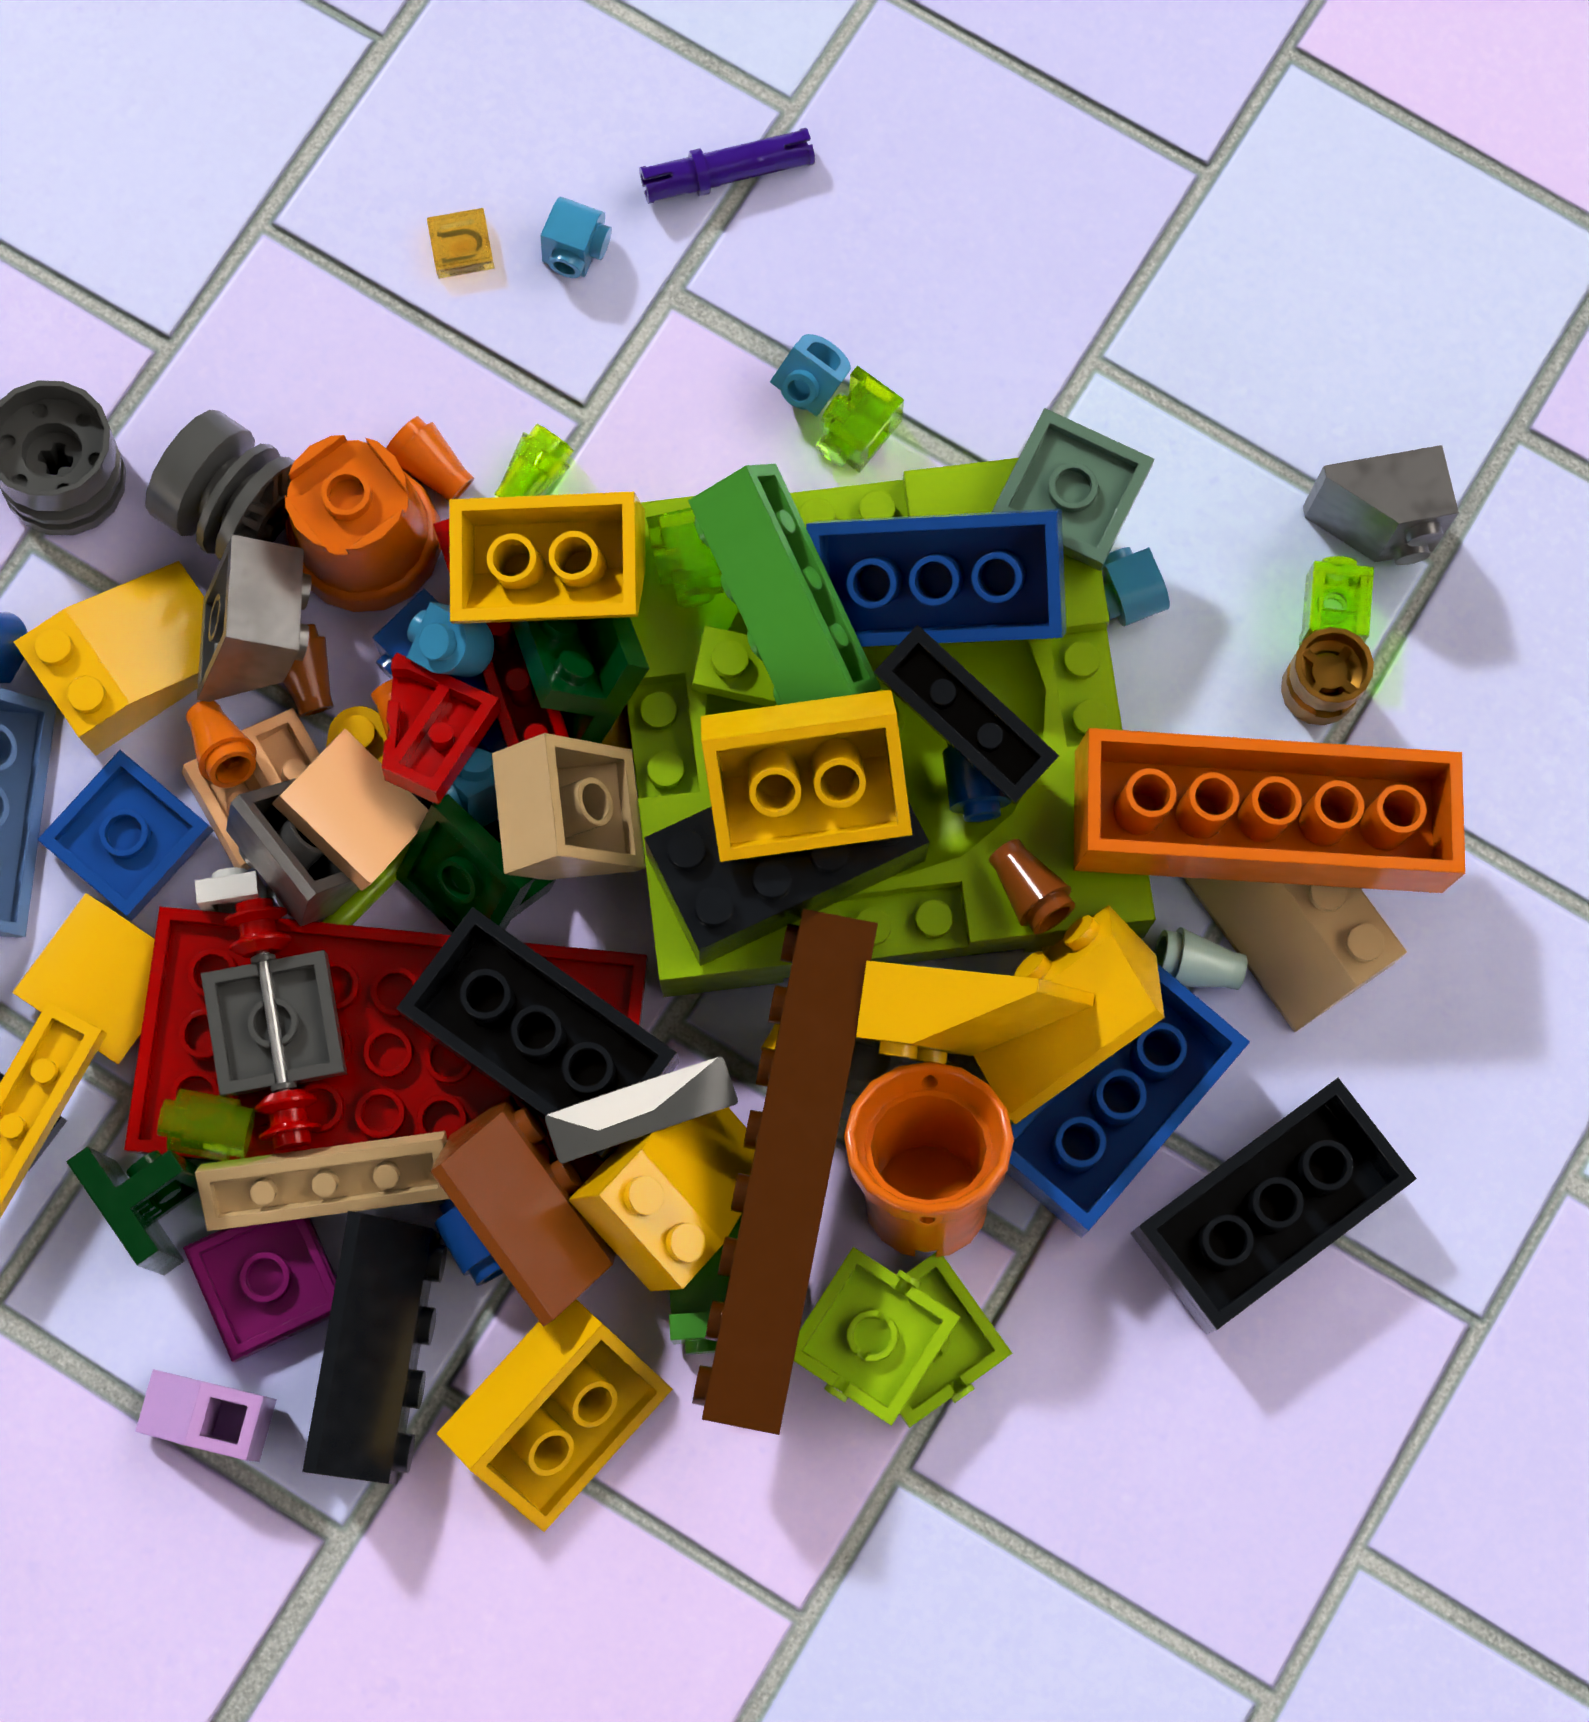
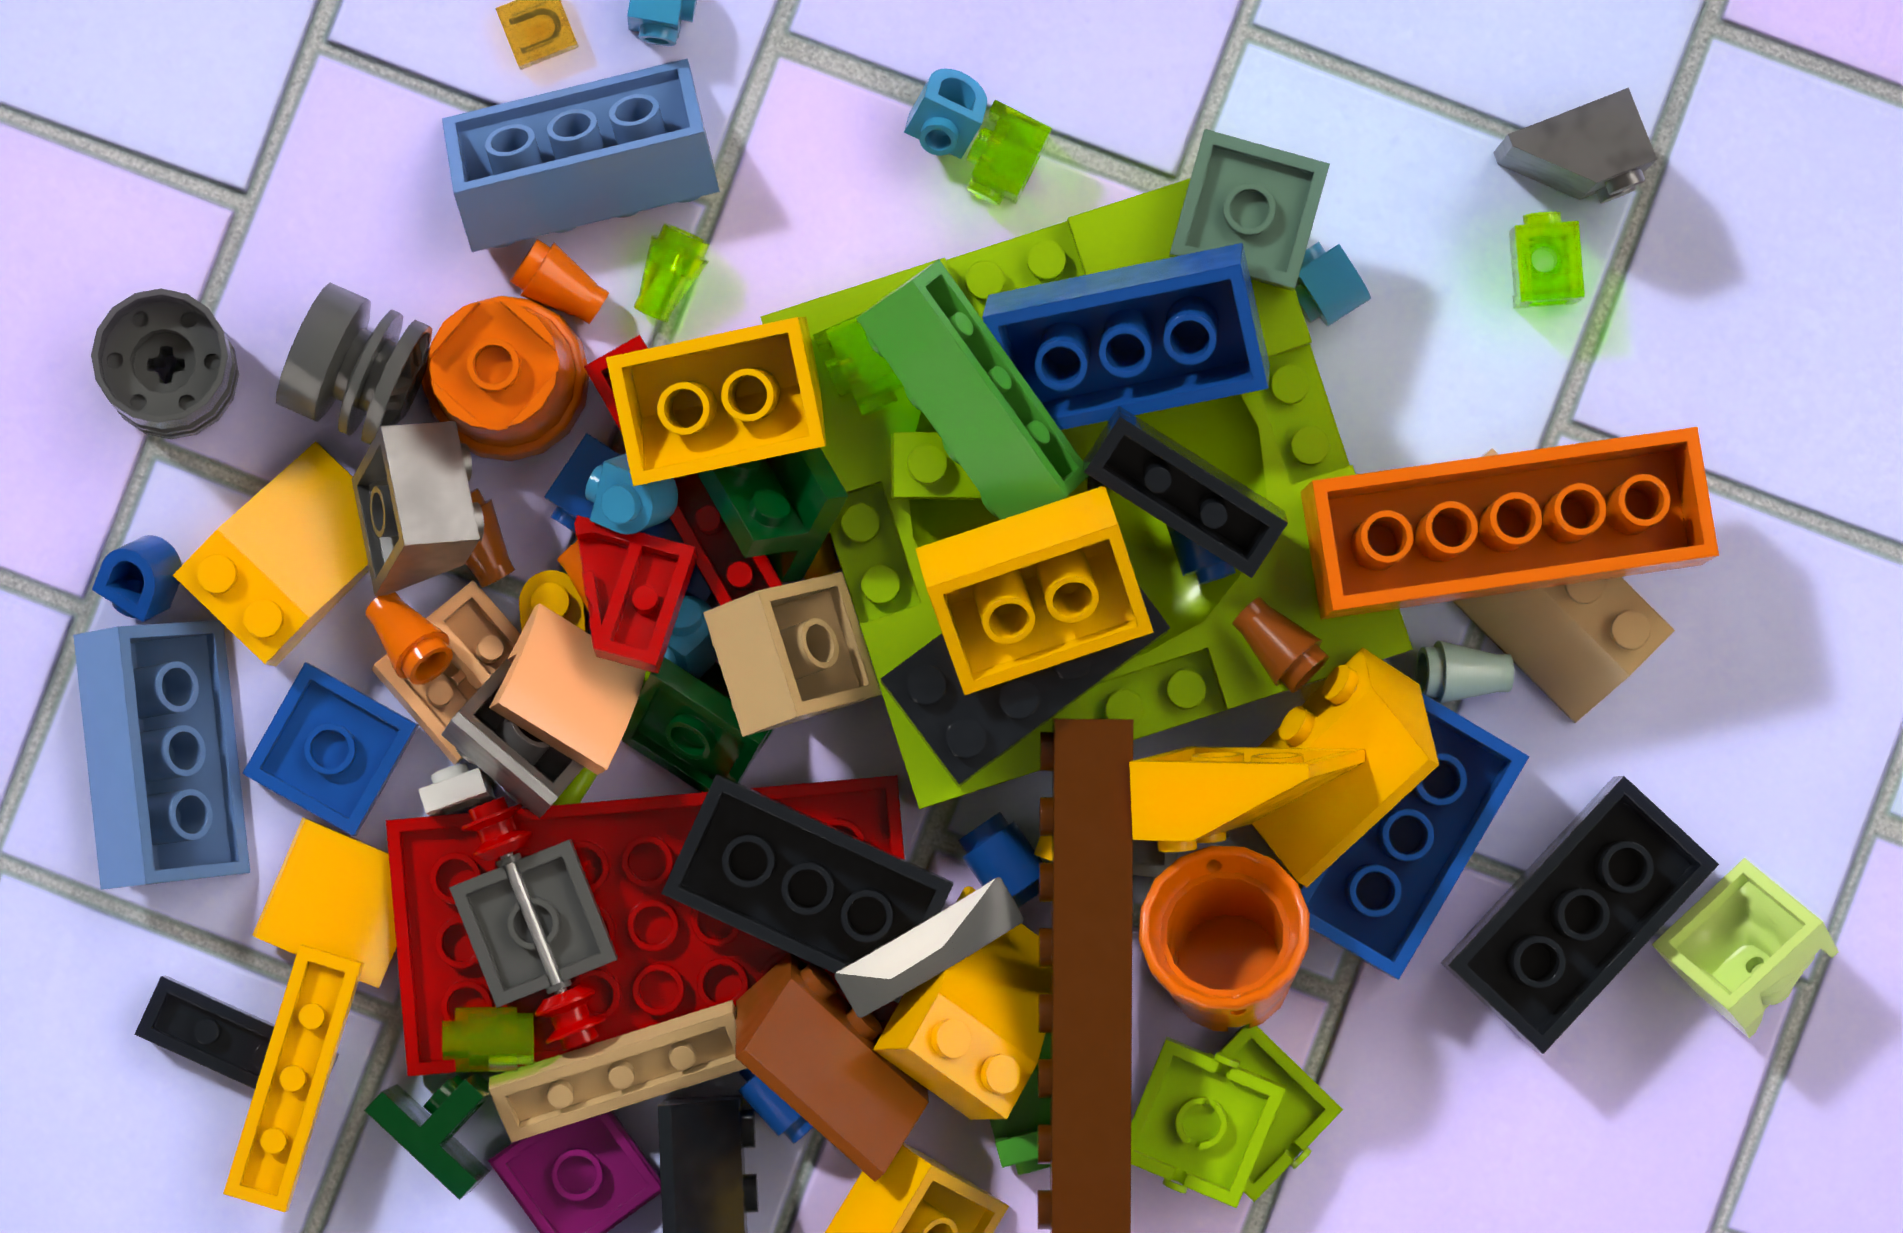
camera: 10 degrees left, 10 degrees up
pearl gold wheel [1281,627,1374,725] -> none
none -> medium blue slope [442,58,720,252]
none -> blue brick [958,812,1043,908]
none -> yellowish green brick [1652,858,1839,1038]

